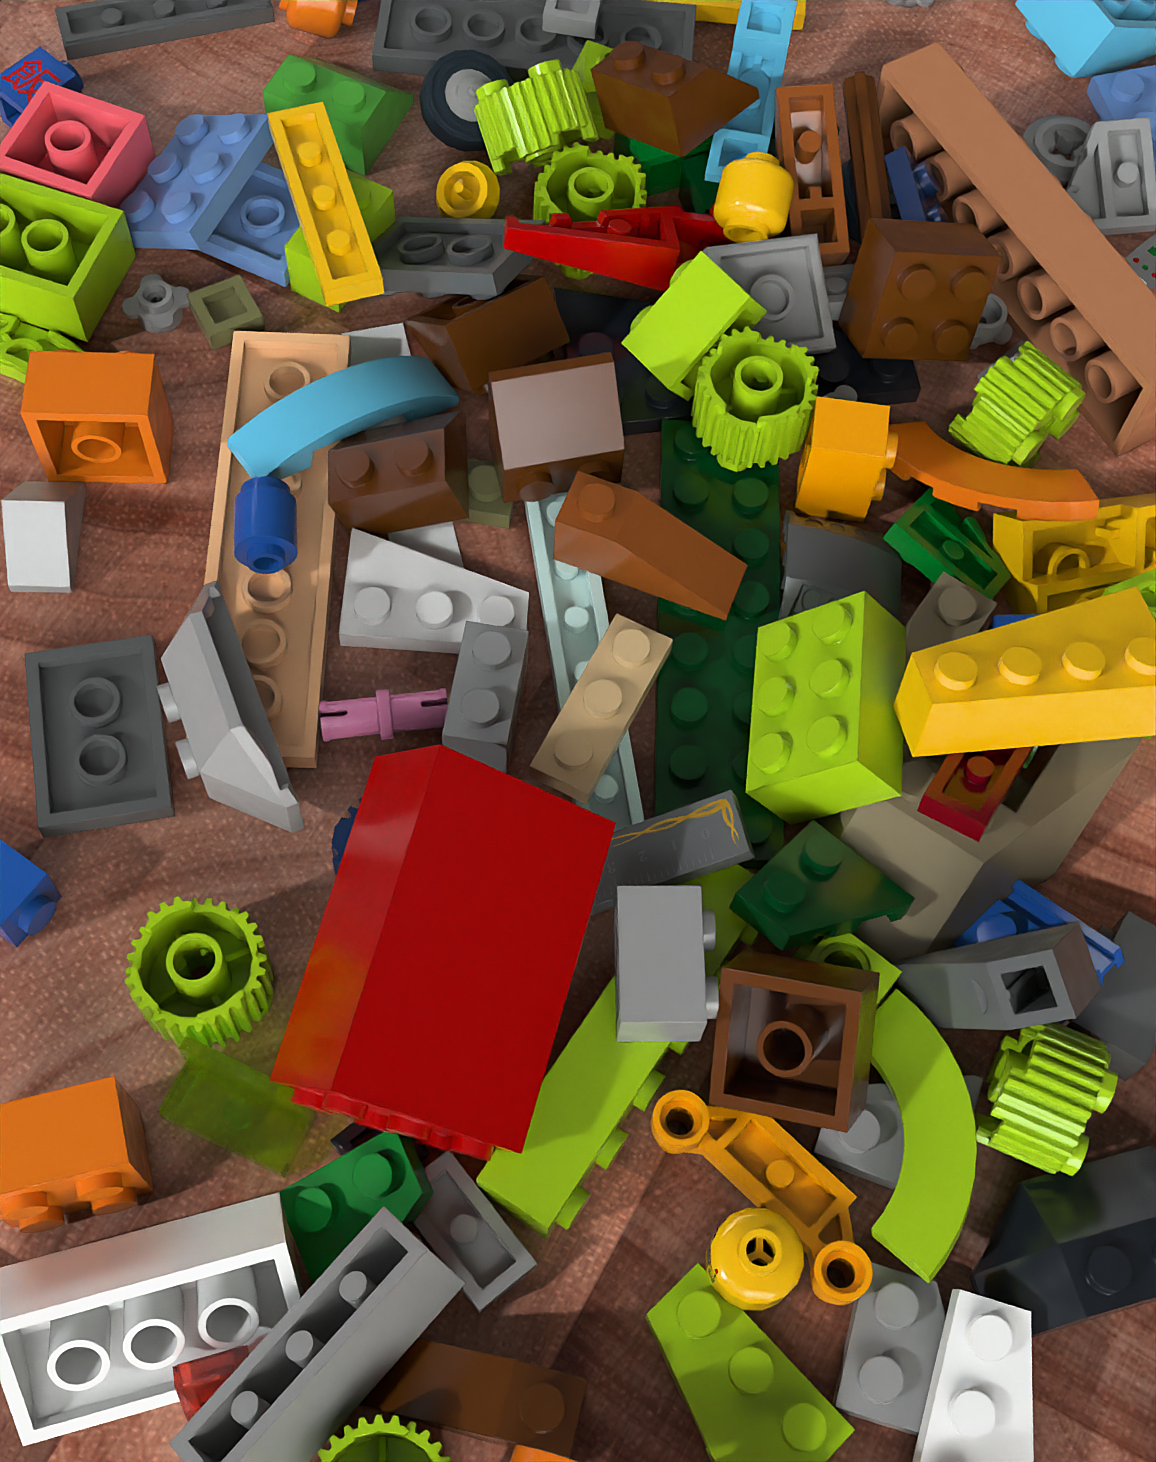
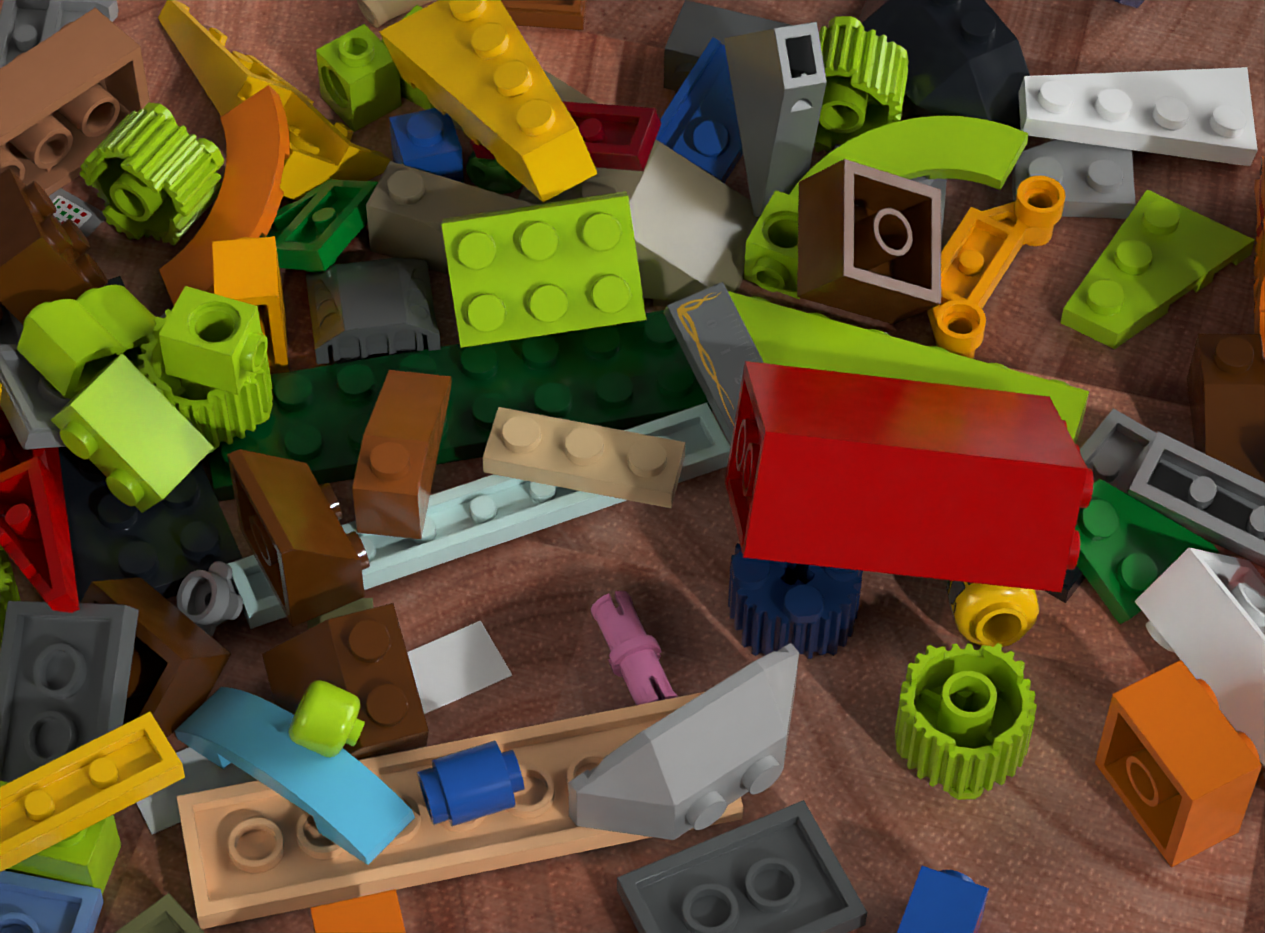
camera: 100 degrees left, 10 degrees down
clear neon green panel [157,1036,318,1178] -> none
white wing [339,528,529,654] -> none
light grey brick [442,621,529,774] -> none
light grey brick [613,886,719,1042] -> none
yellow head [706,1208,804,1311] -> none
dark green wing [729,820,915,951] -> none
none -> lime brick [17,285,155,399]
none -> lime brick [159,286,268,395]
none -> lime piece [288,680,365,758]

